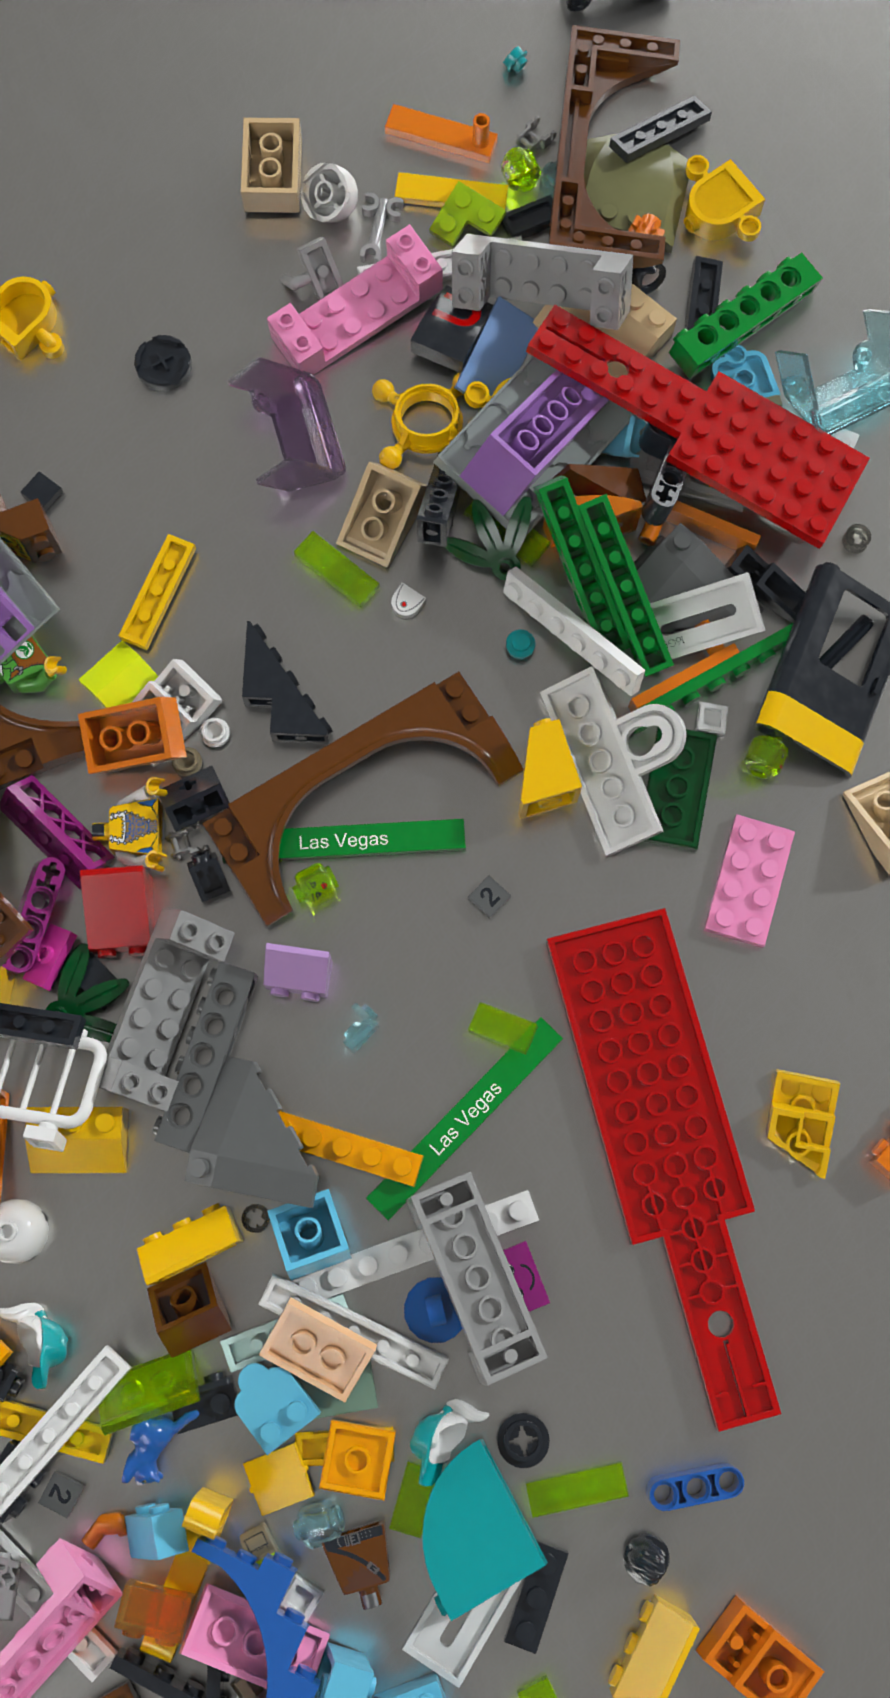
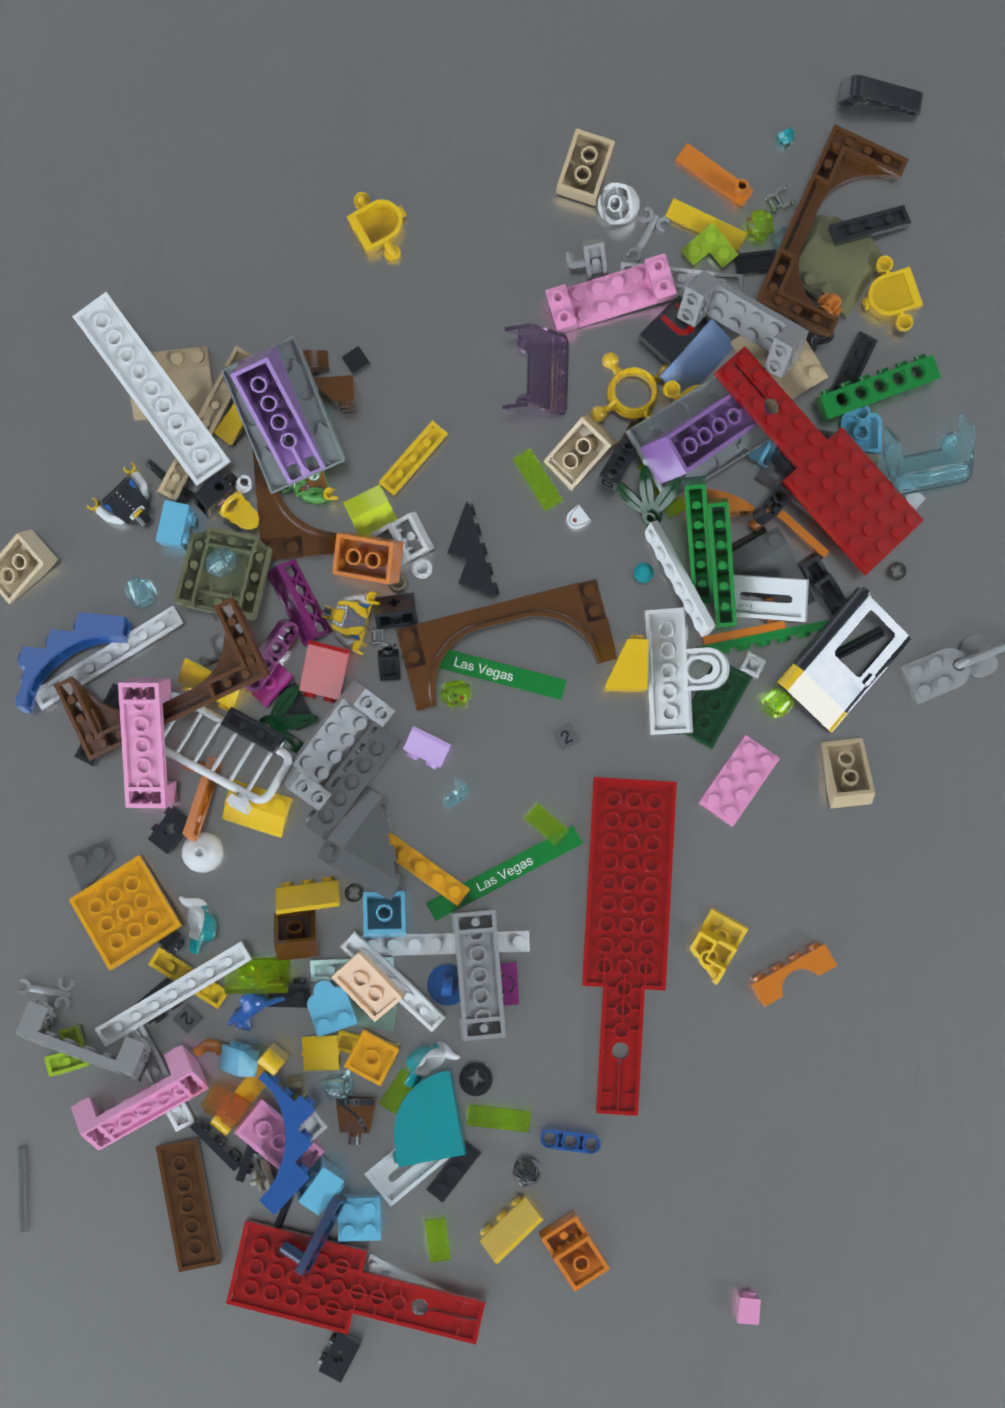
camera: 20 degrees right, 10 degrees up
black tile [134,335,192,391] -> none
reddish brown slope [552,464,646,503] -> none

